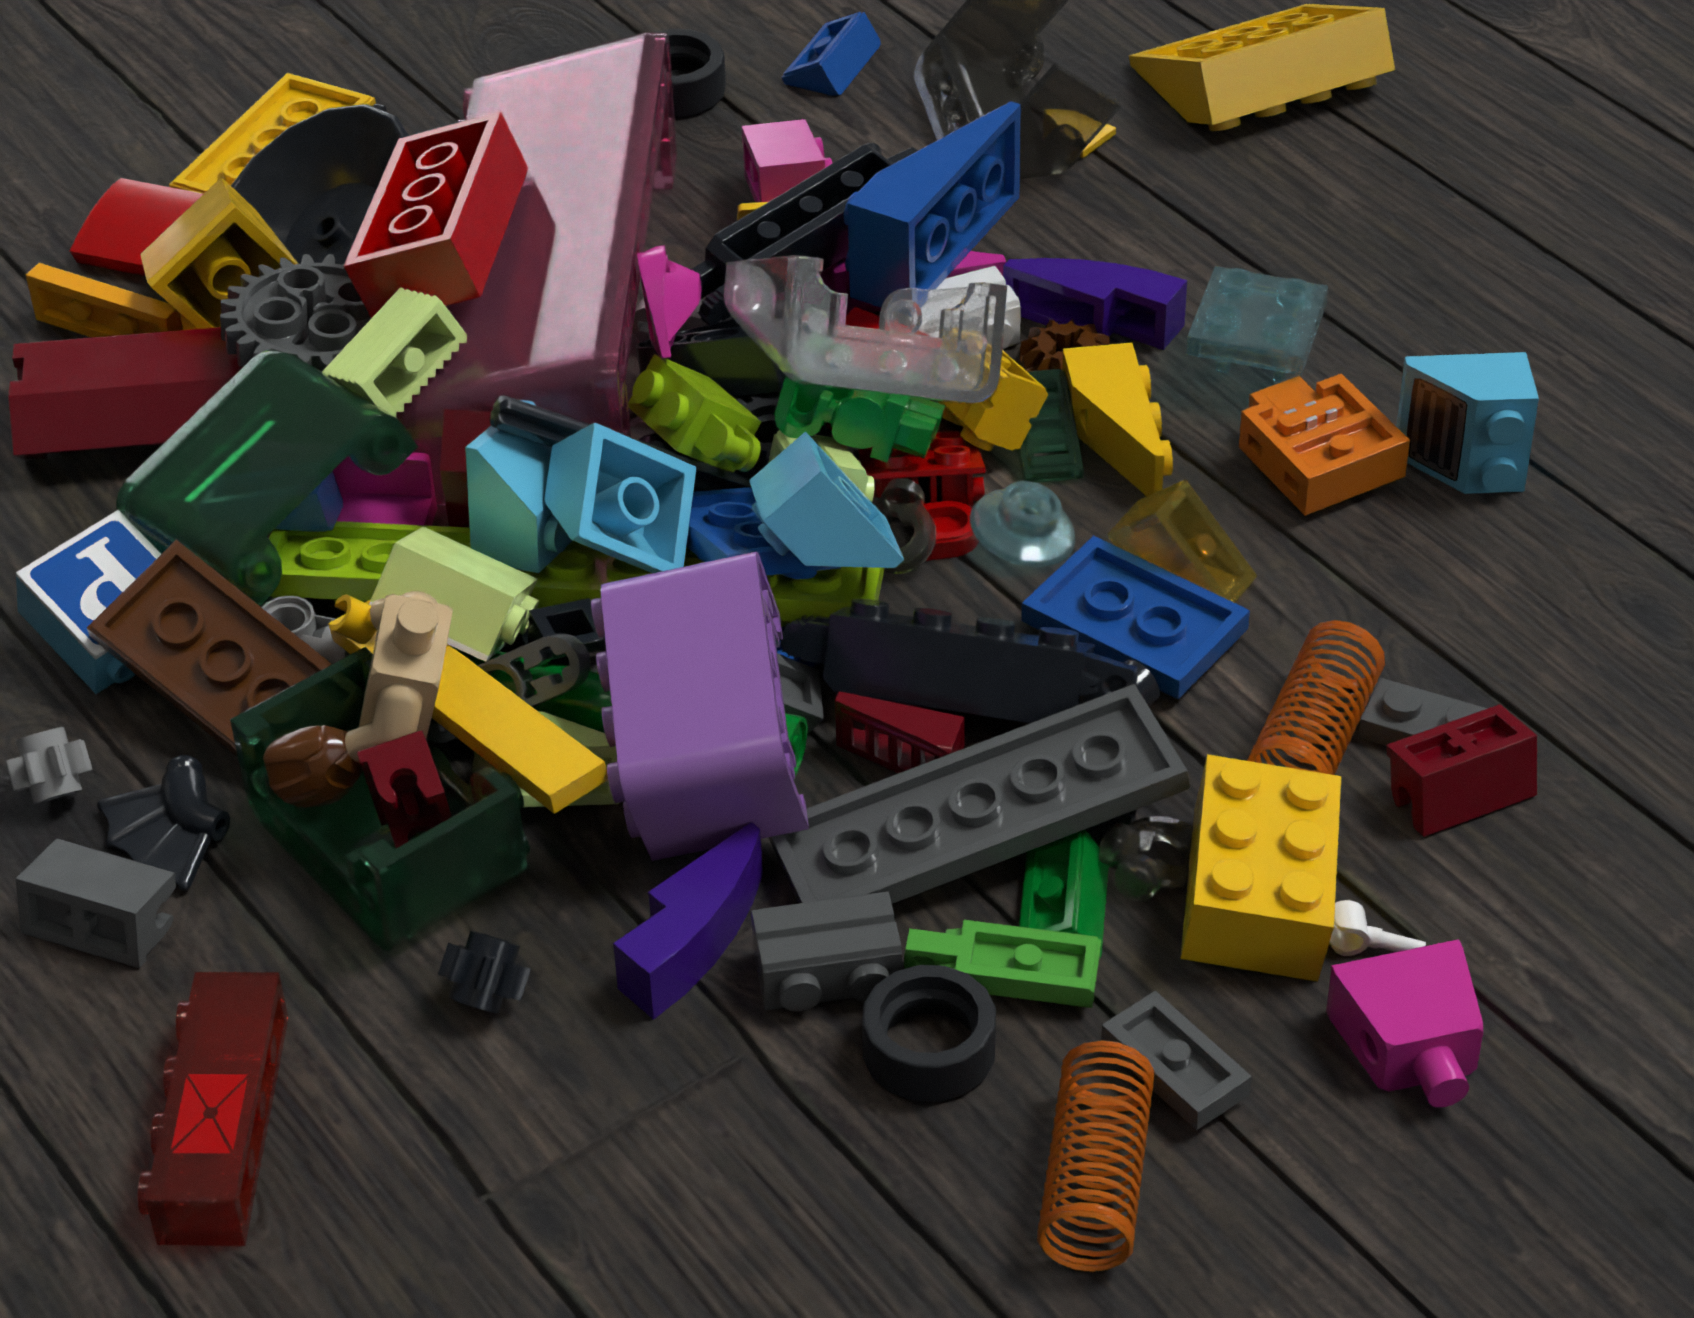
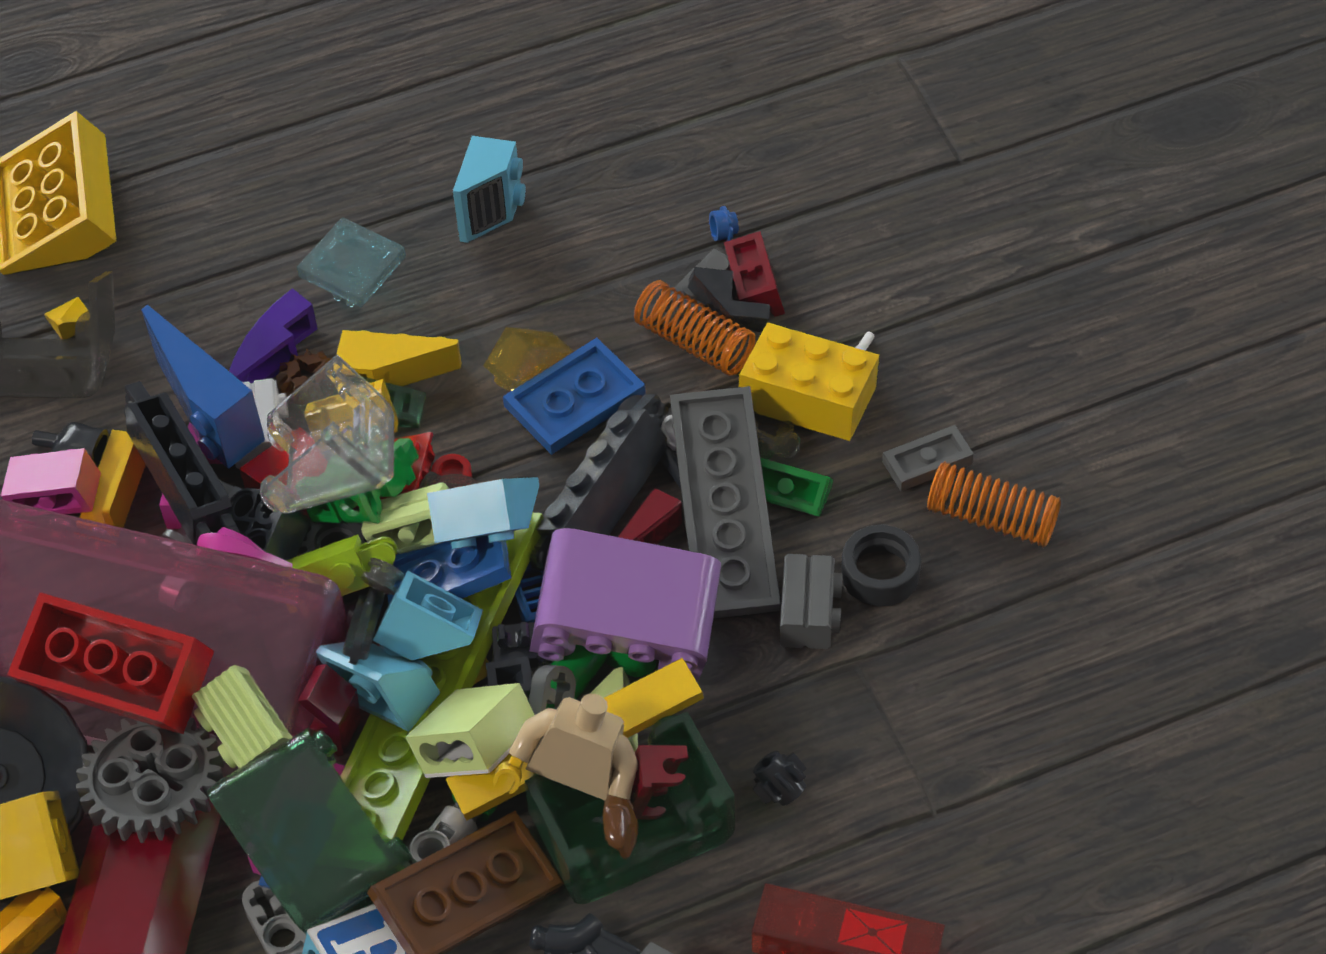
camera: 75 degrees left, 10 degrees up
dark purple slope [613,822,763,1020] -> none
bright green hinge [904,920,1101,1008] -> none
clear light blue piece [970,481,1076,567] -> none
orange piece [1239,373,1410,516] -> none
dark pink torso [1326,939,1483,1107] -> none
none -> clear smoke bush [360,558,404,595]
none -> black slope [688,267,770,332]
none -> blue plate [709,206,739,242]

